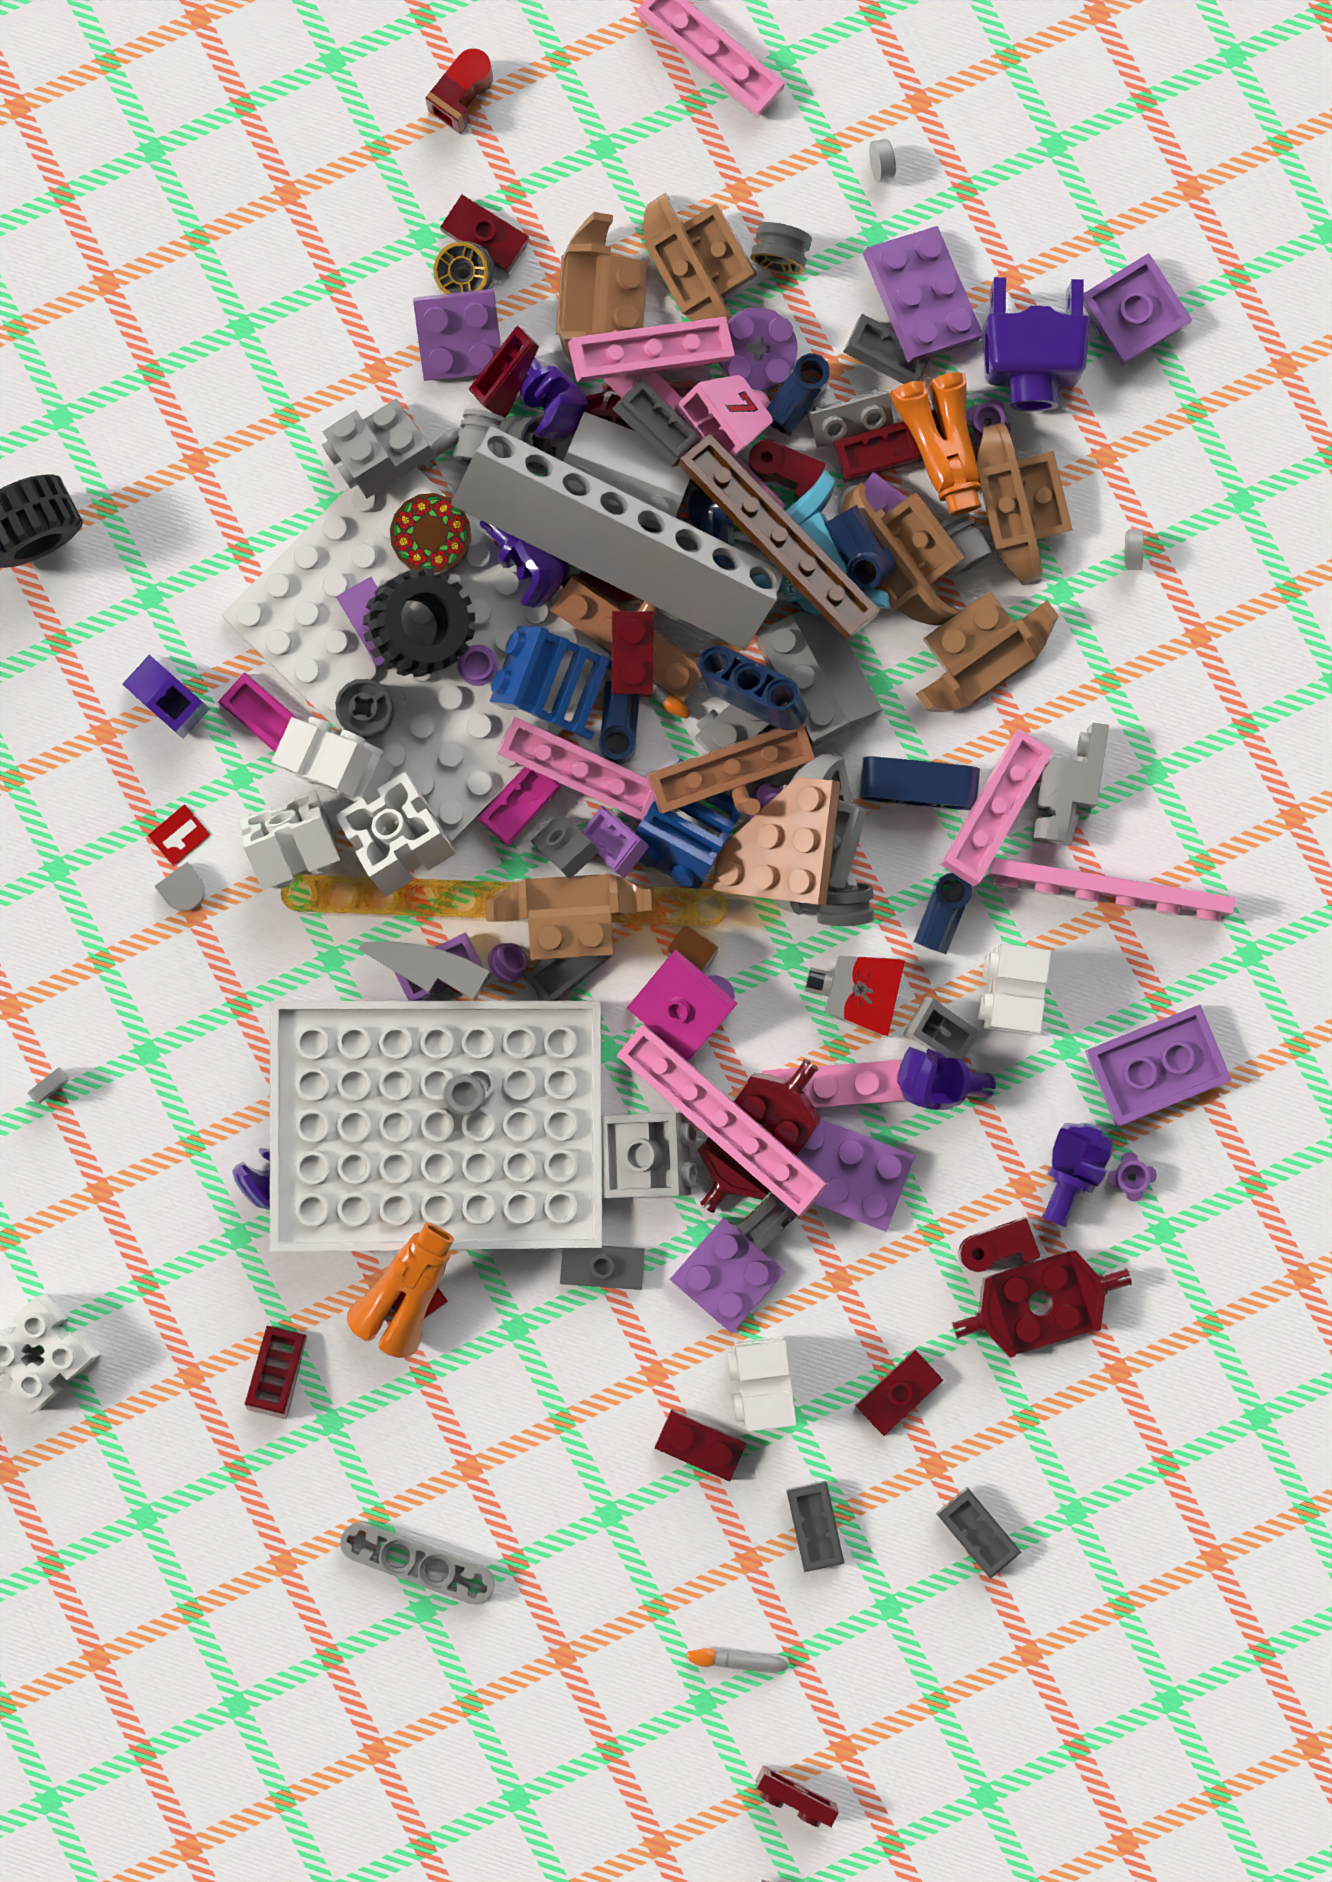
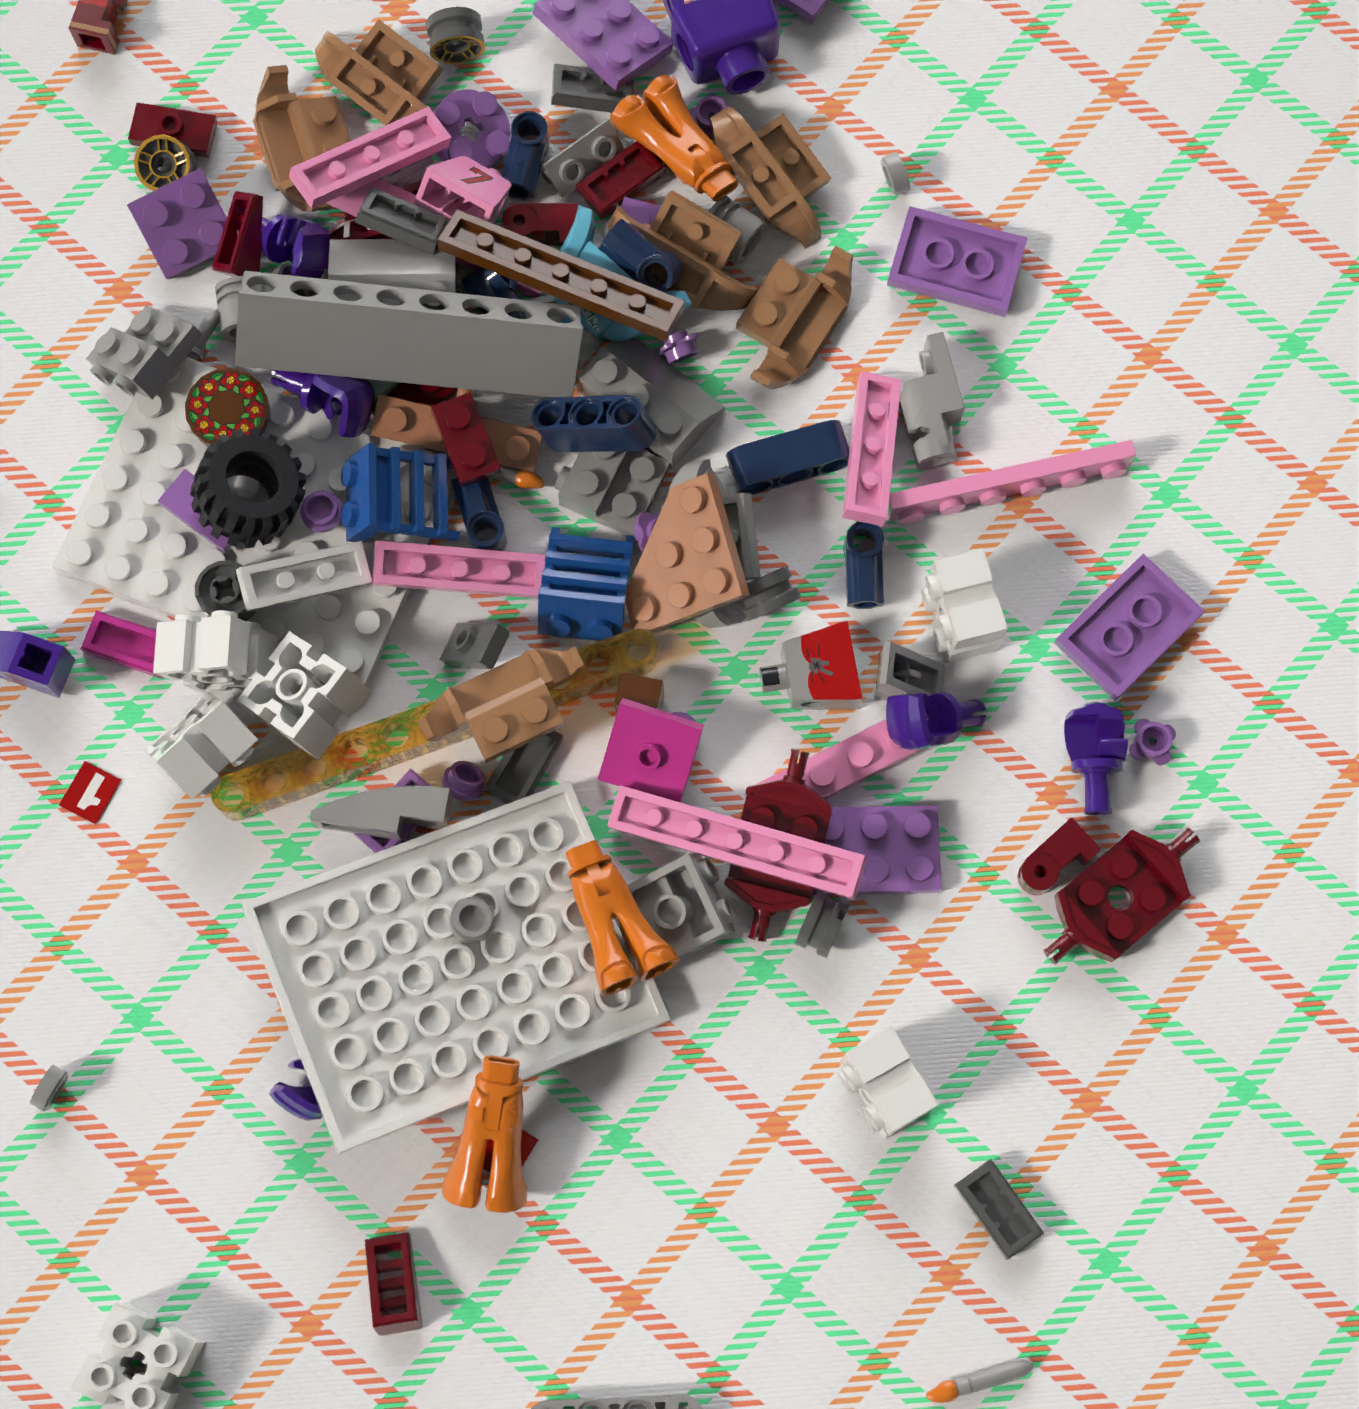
camera: 25 degrees left, 10 degrees down
light grey tile [155,862,205,912] -> none
dark pink plate [477,766,562,847] -> none
dark grey plate [560,1245,645,1290] -> none
medium lavender plate [581,805,649,878] -> none
nougat plate [646,724,815,815] -> none
dark red plate [654,1409,746,1482] -> none
medium lavender plate [670,1217,786,1334] -> none
dark red plate [855,1349,943,1436] -> none
dark grey plate [936,1487,1022,1579] -> none
none -> white plate [236,541,372,612]
none -> orange piece [565,840,679,995]
none -> medium lavender plate [658,330,699,365]
none -> medium lavender plate [887,206,1028,317]

